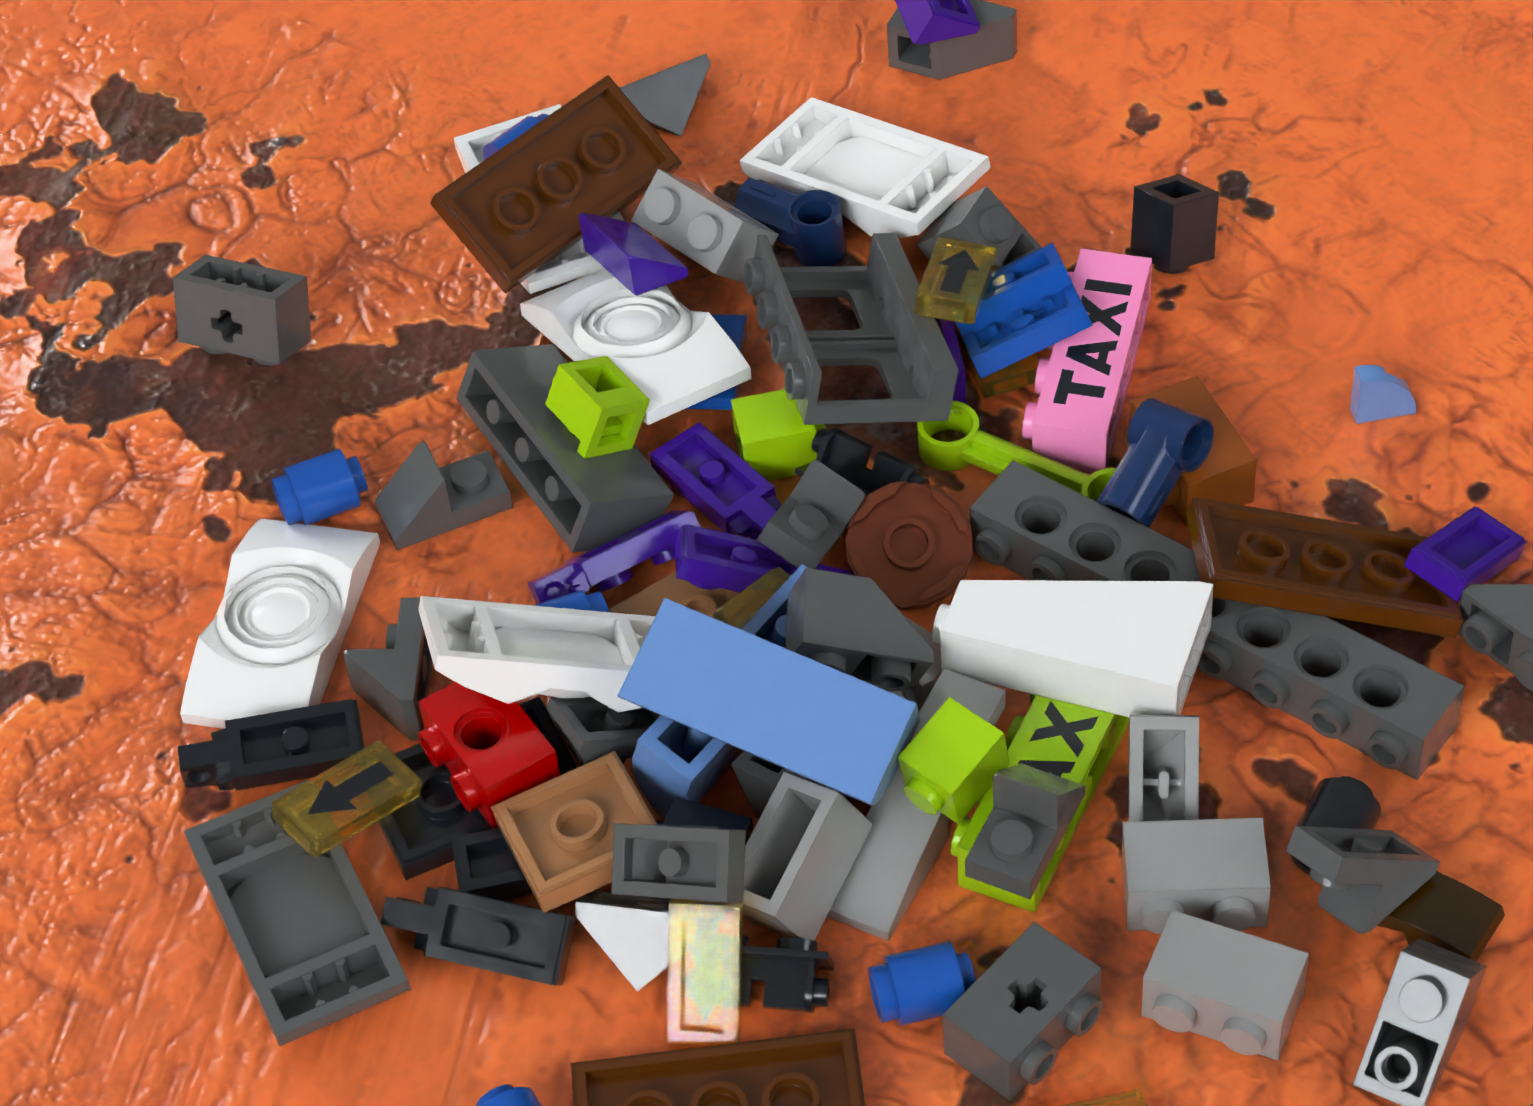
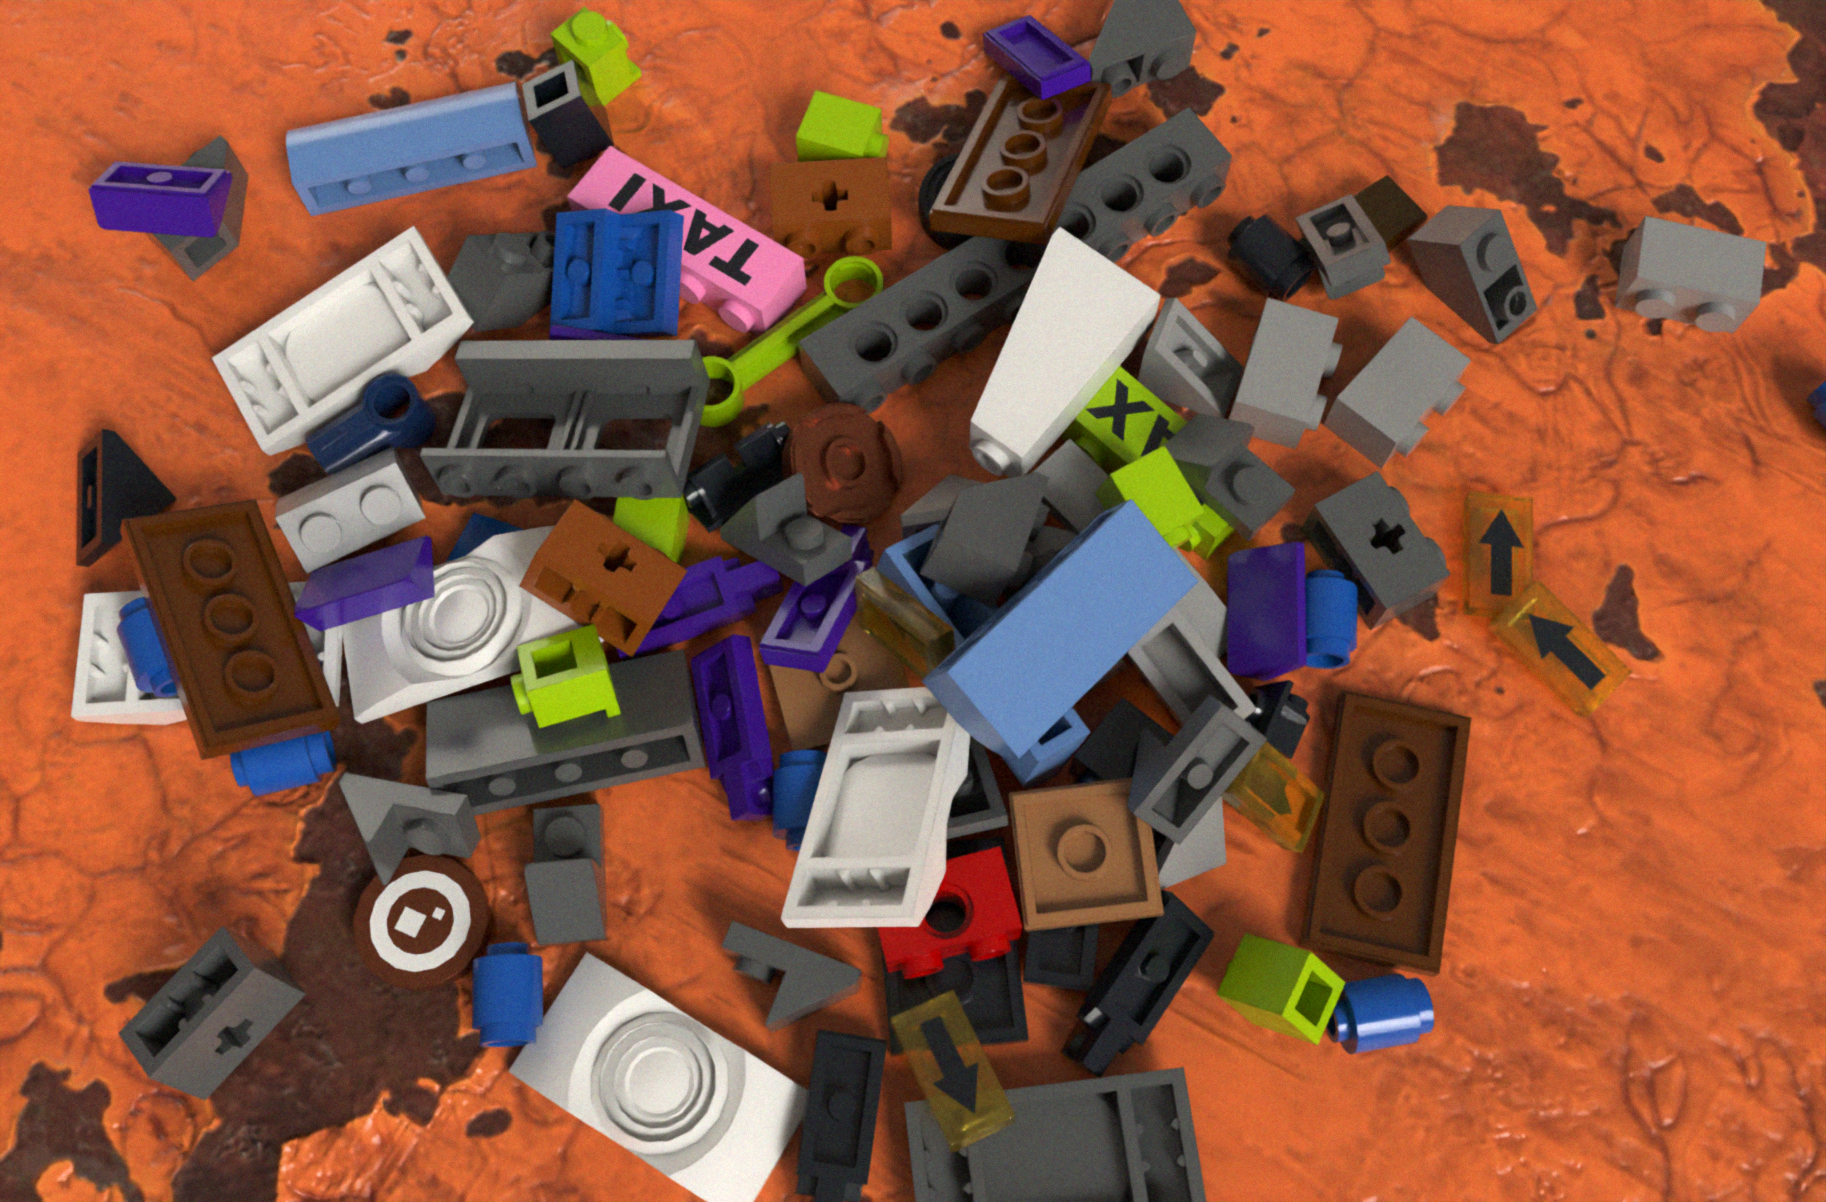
camera: 75 degrees left, 20 degrees up
clear yellow tile [914,237,997,324] -> none
dark blue piece [1097,398,1214,528] -> none
medium blue tile [1350,365,1416,424] -> none
none -> blue brick [230,730,337,797]
none -> medium blue brick [286,81,538,216]
none -> dark grey slope [338,773,481,886]
none -> copper tile [353,854,493,993]
none -> dark orange brick [519,499,688,657]
none -> lime brick [550,6,642,106]
none -> lime brick [796,90,889,162]
none -> lime brick [1216,933,1346,1046]
none -> dark purple slope [1227,542,1307,681]

